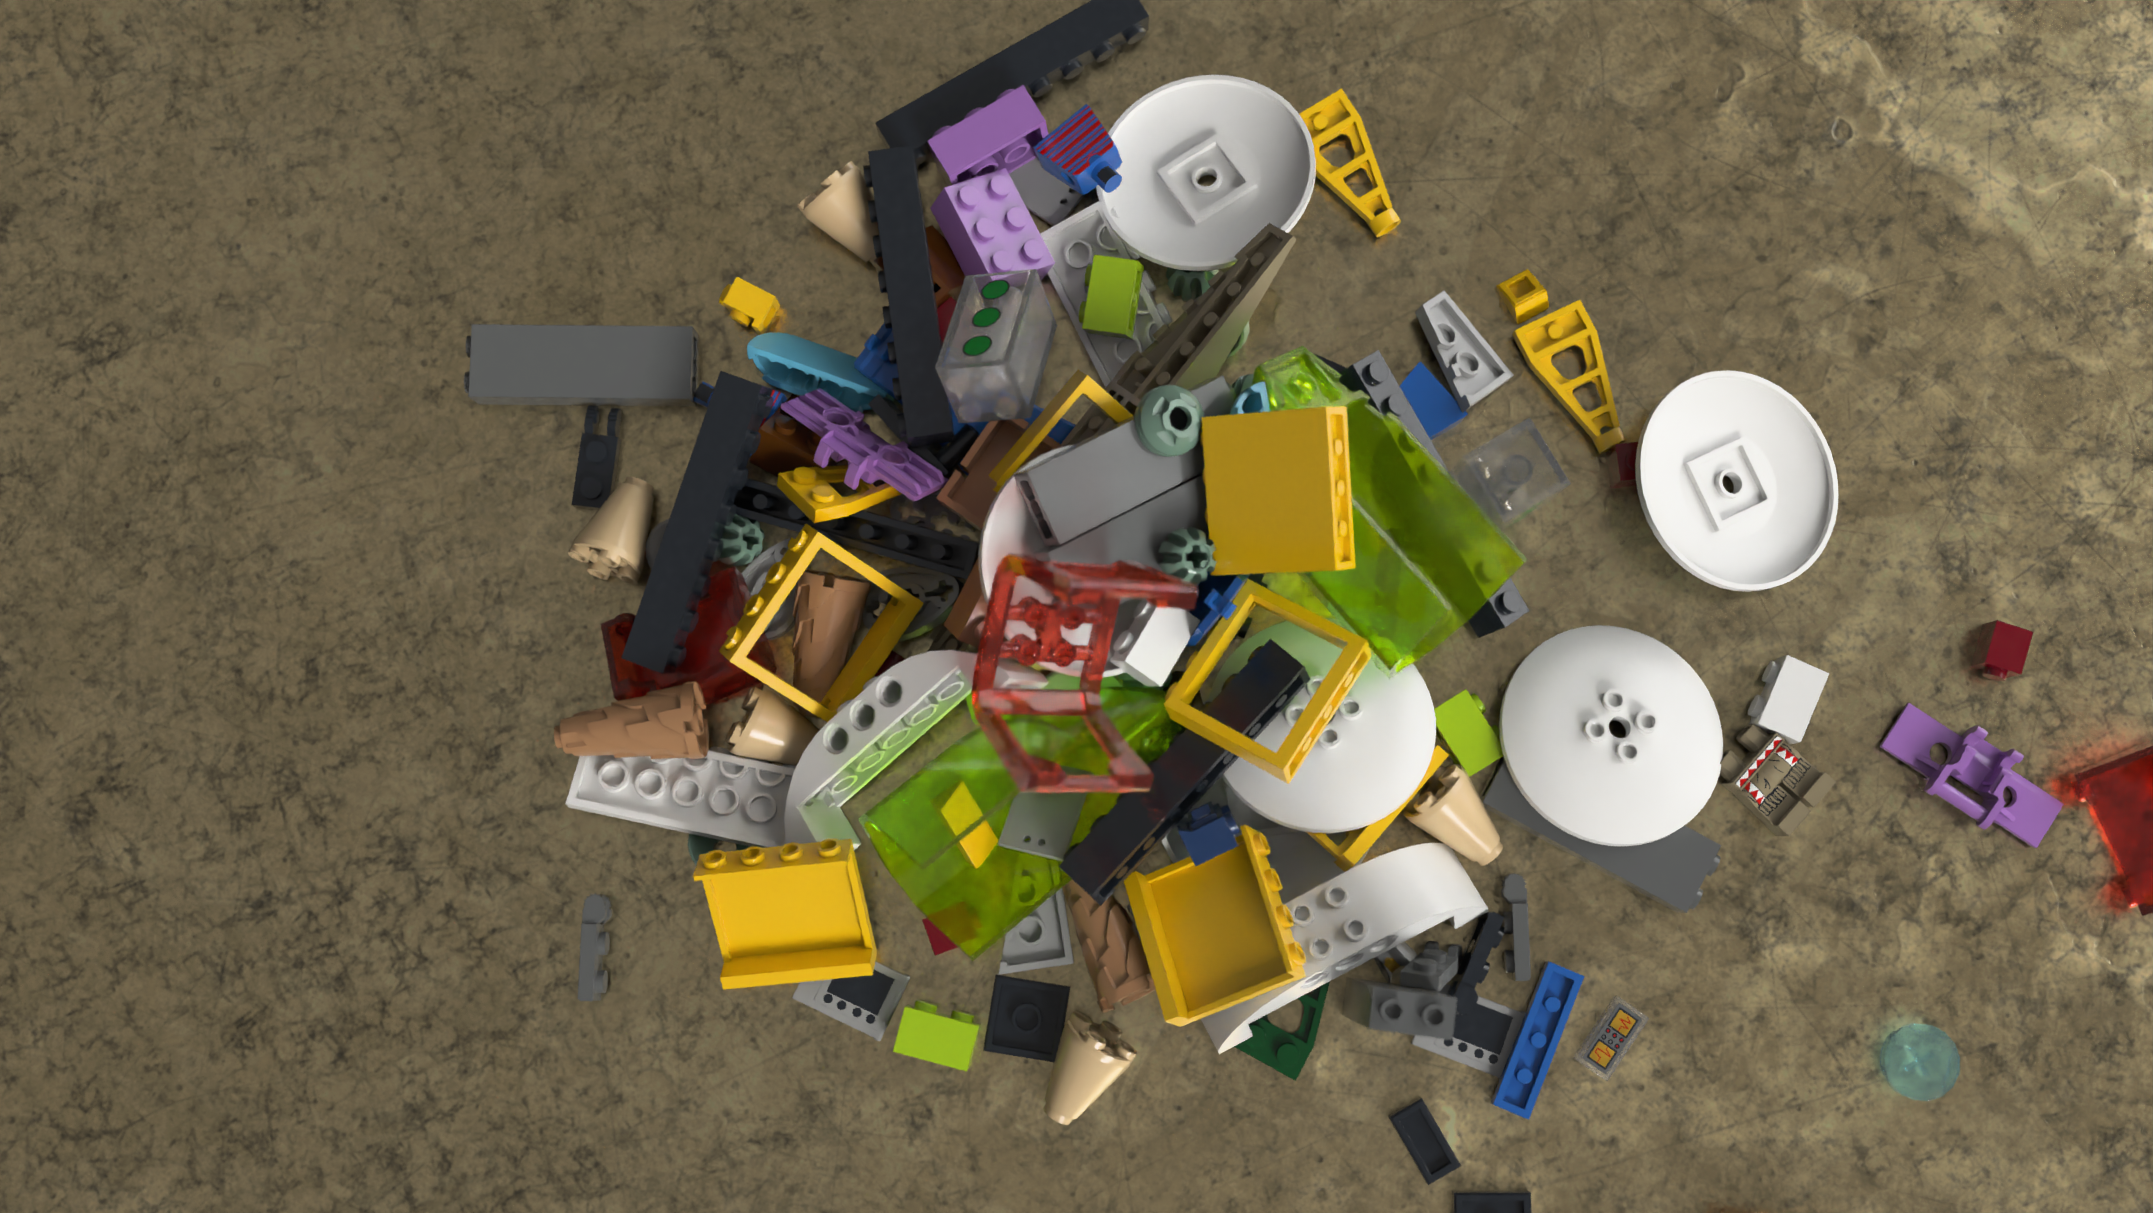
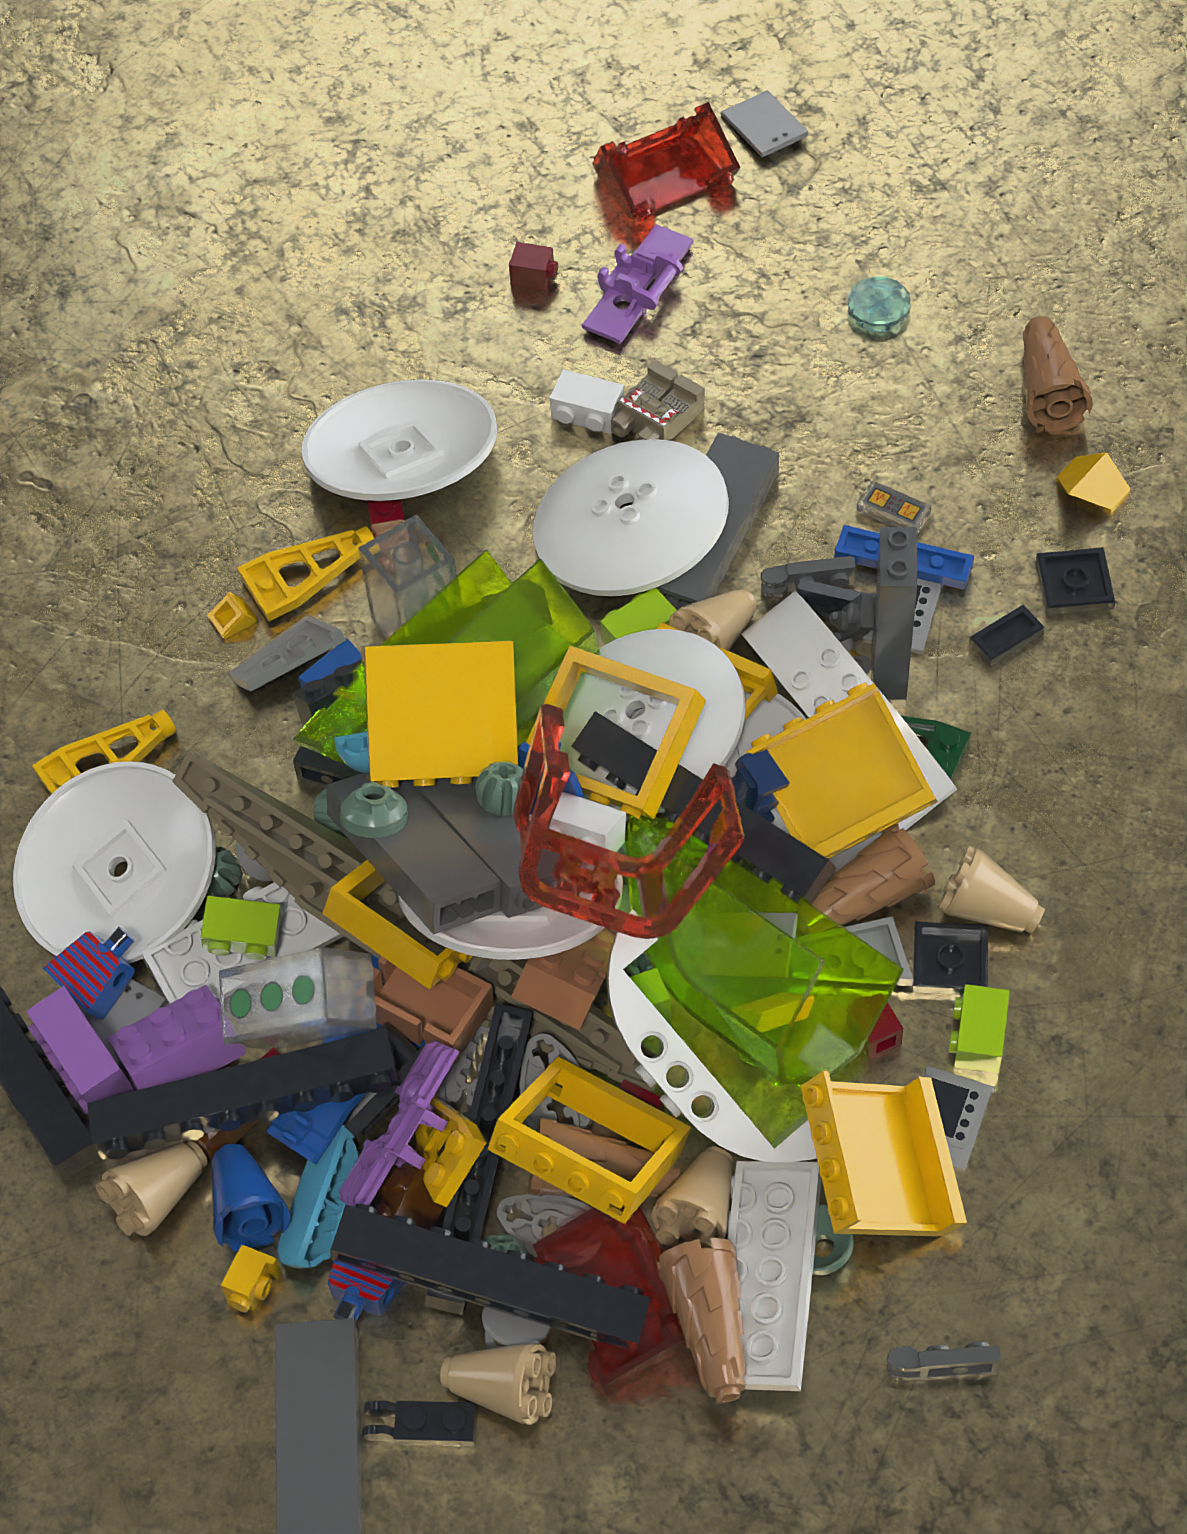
camera: 95 degrees left, 25 degrees down
none -> blue cone [212,1144,291,1252]

